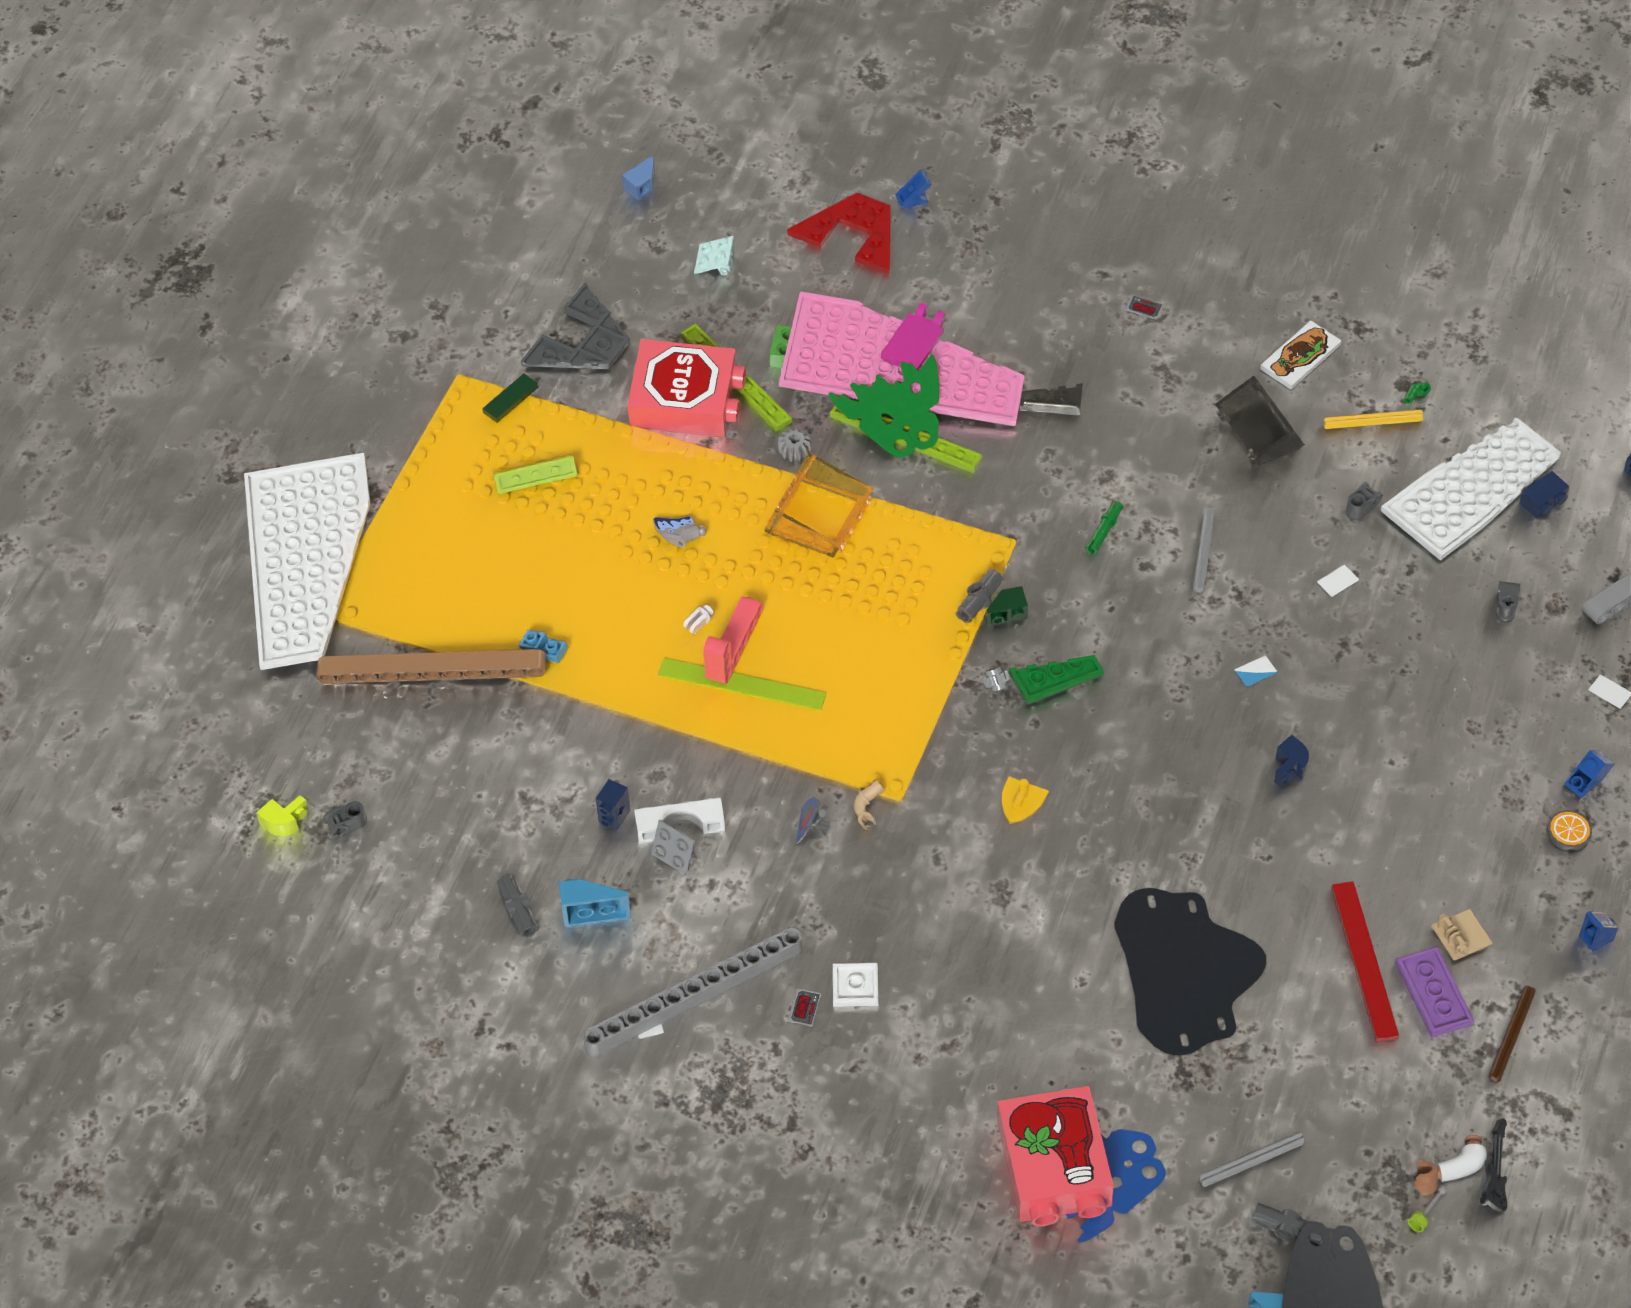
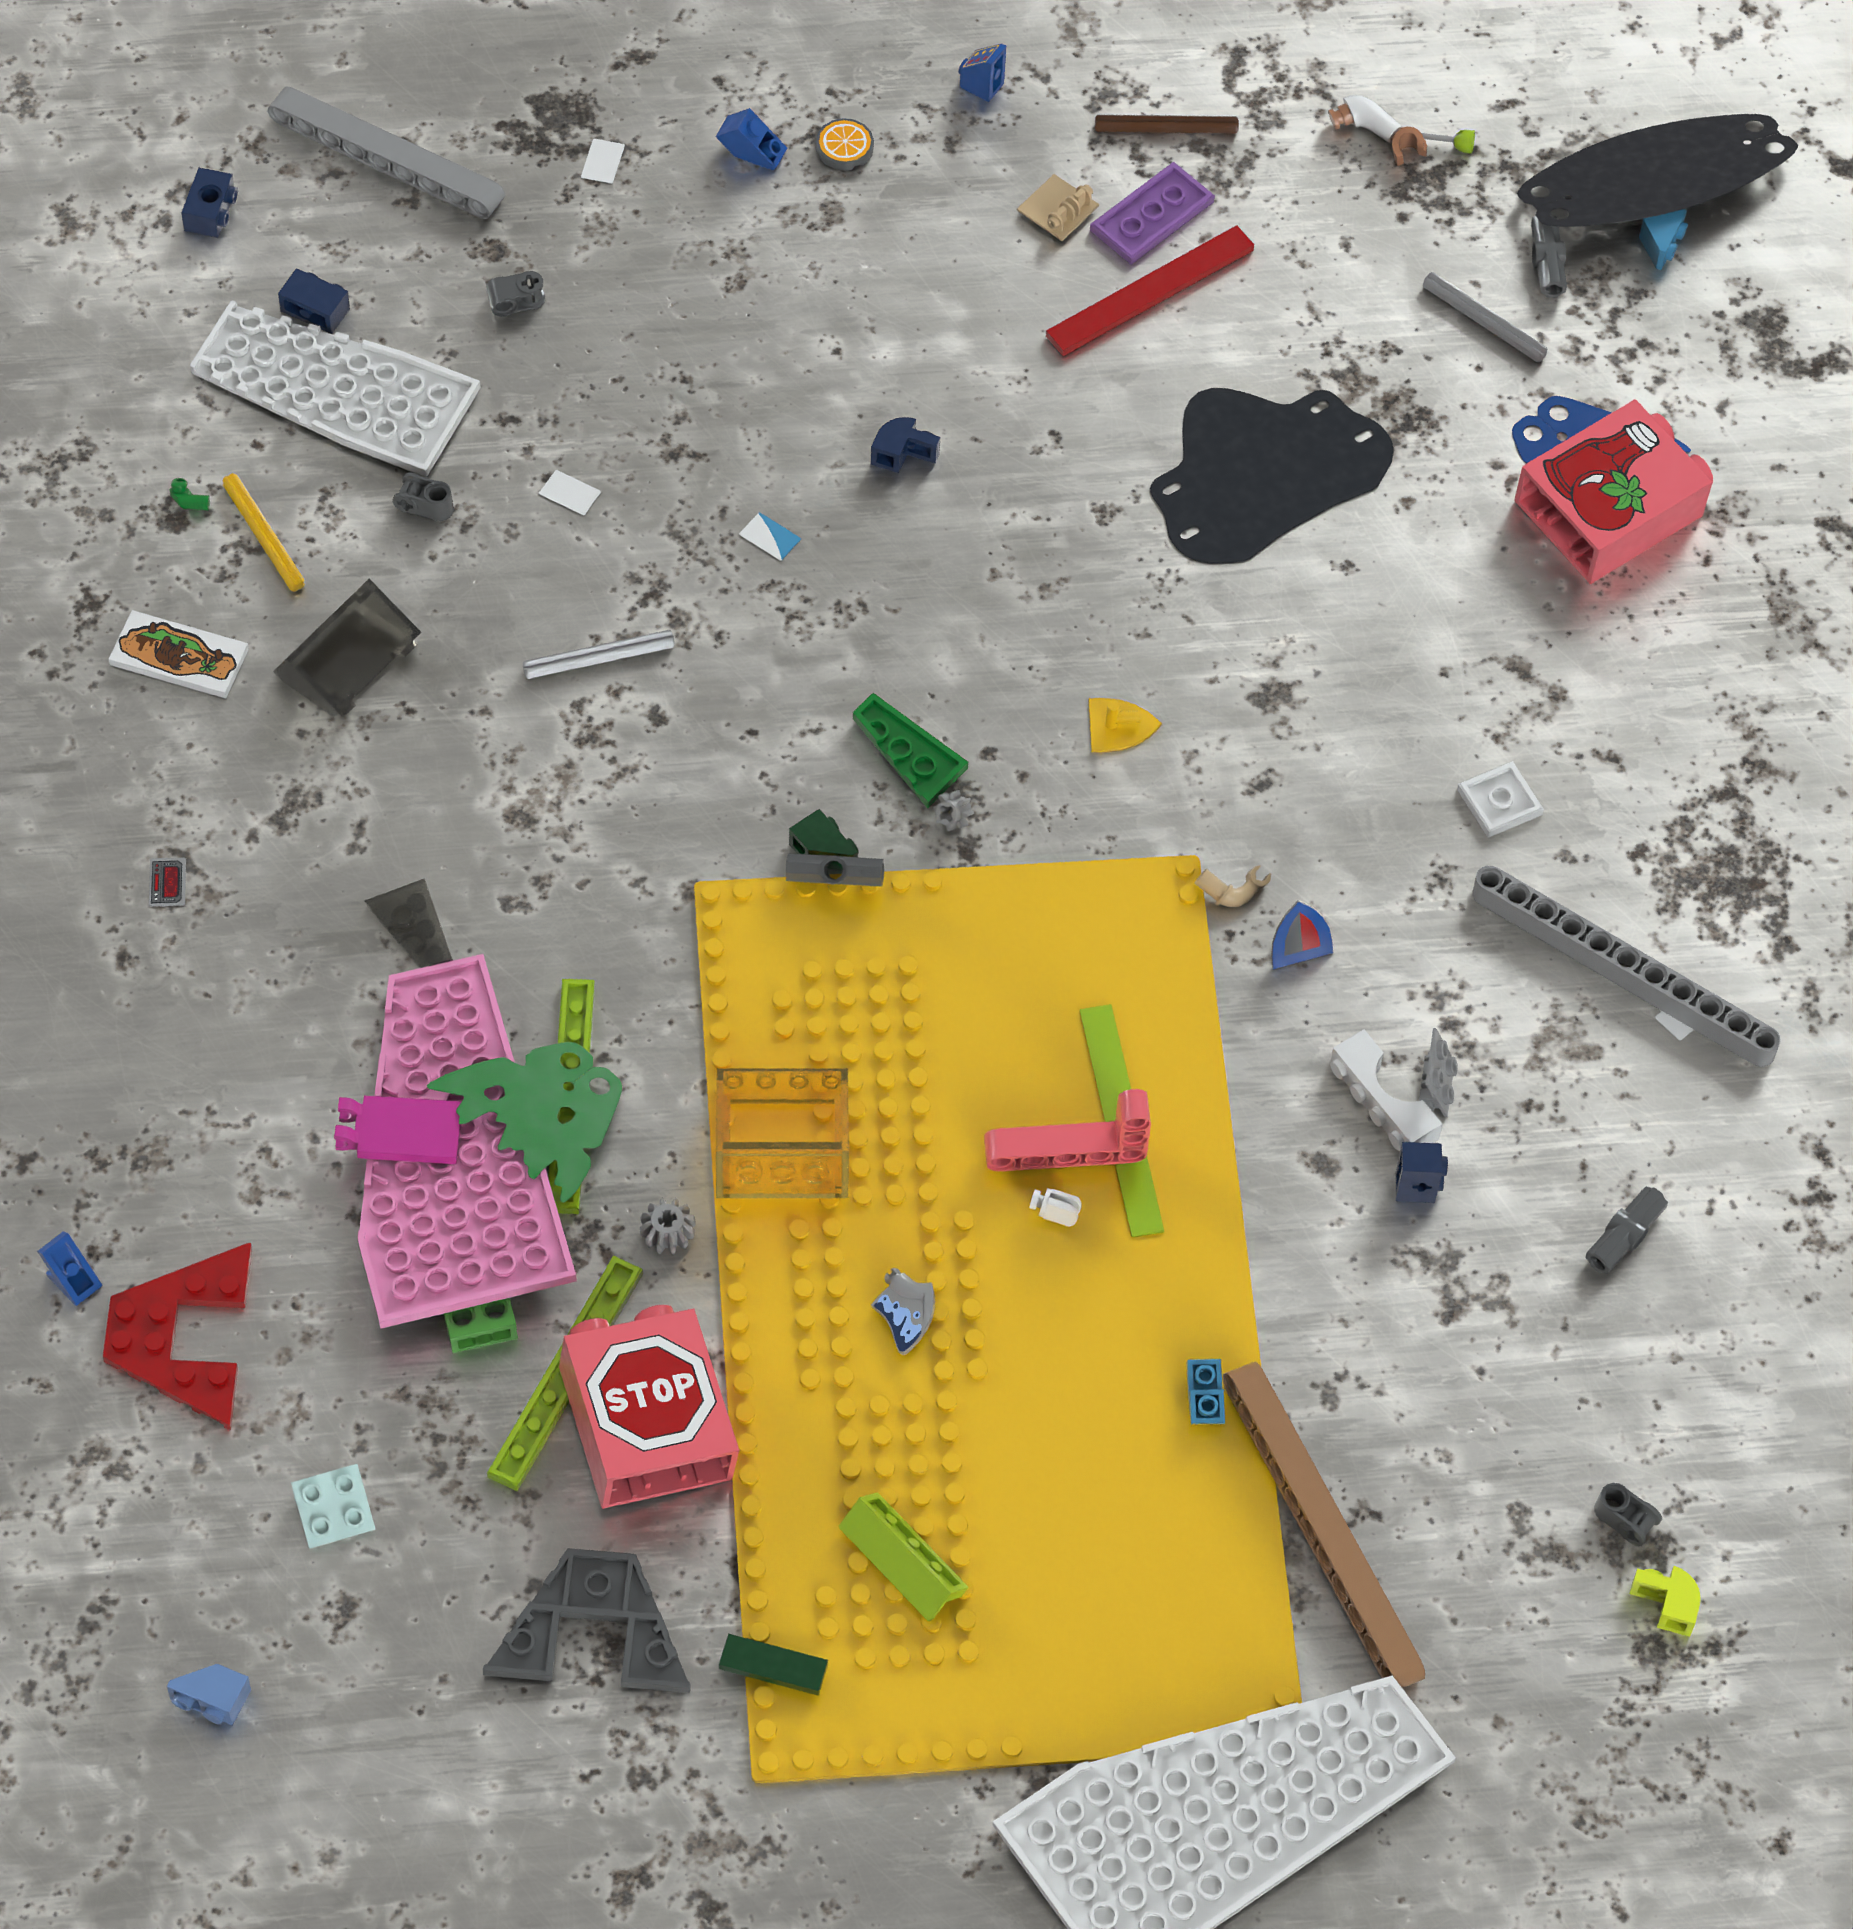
camera: 120 degrees left, 5 degrees up
dark azure slope [559,879,631,927] -> none
sticker [788,988,821,1027] -> none
green pin [1085,501,1124,555] -> none
black piece [1480,1118,1507,1212] -> none

